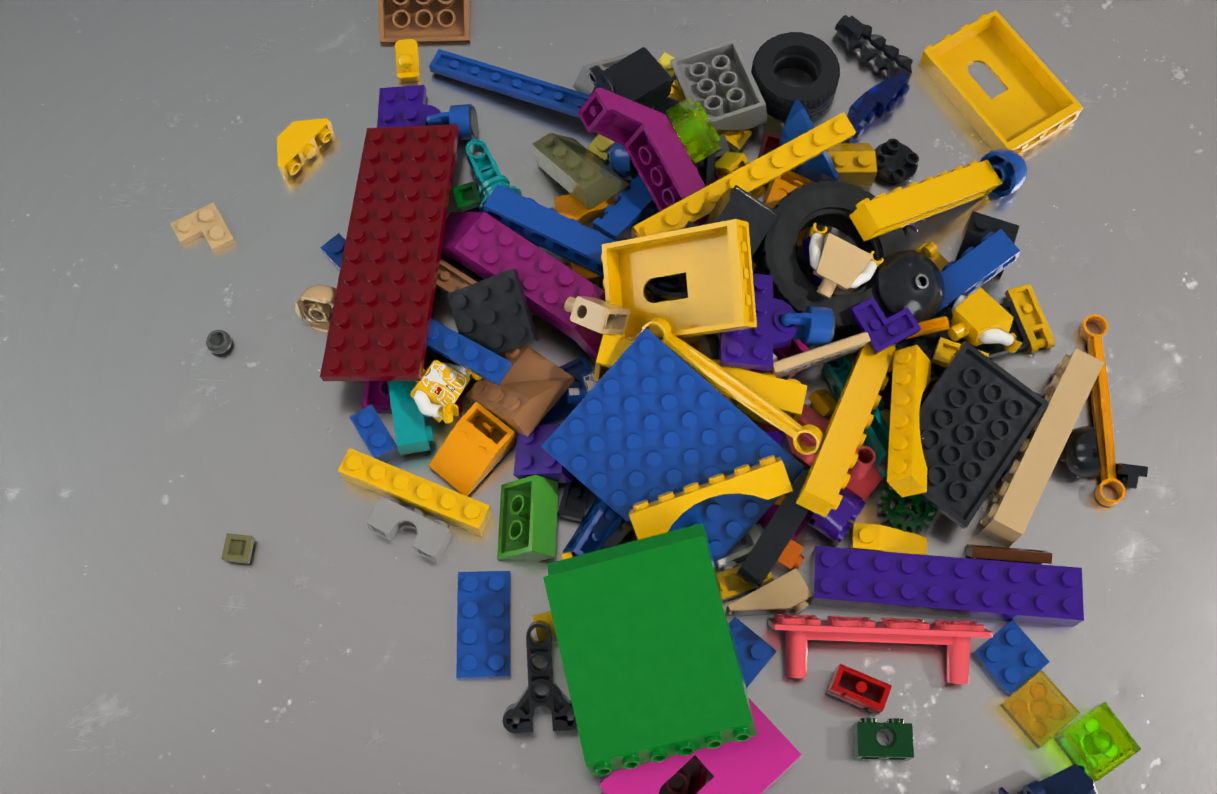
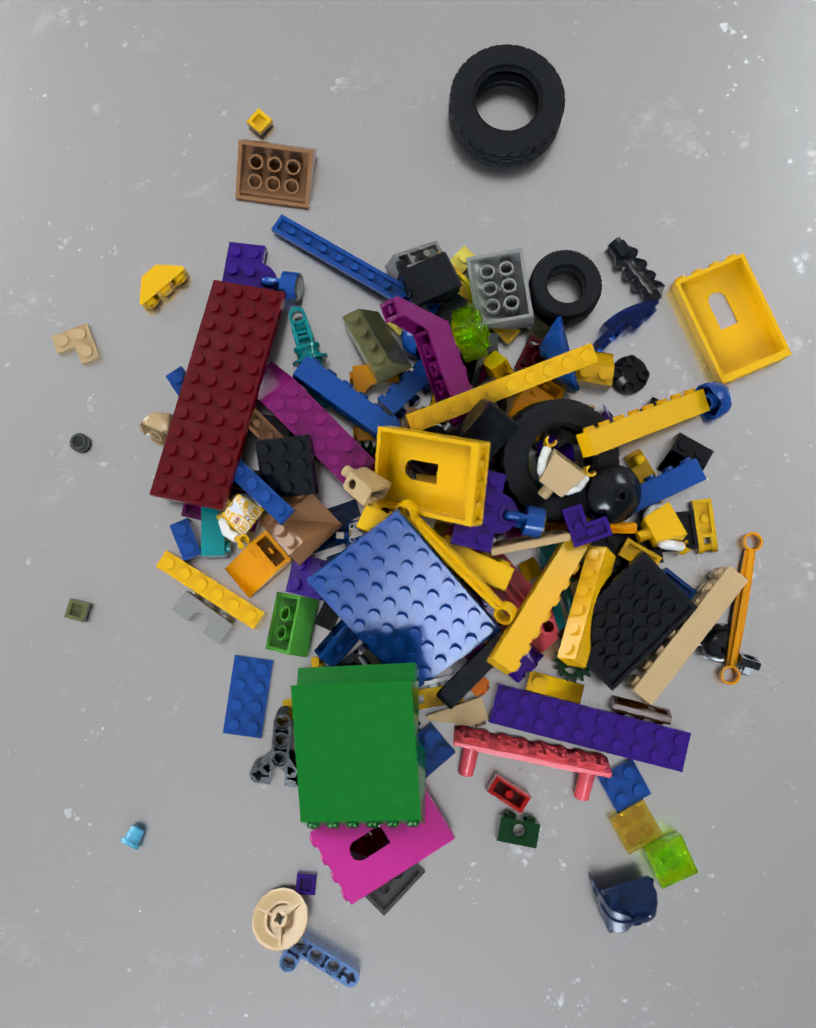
camera: 10 degrees right, 15 degrees up
yellow piece [395,39,421,83] -> none
green plate [453,181,482,212] -> none
yellow arch [629,455,793,540] -> none

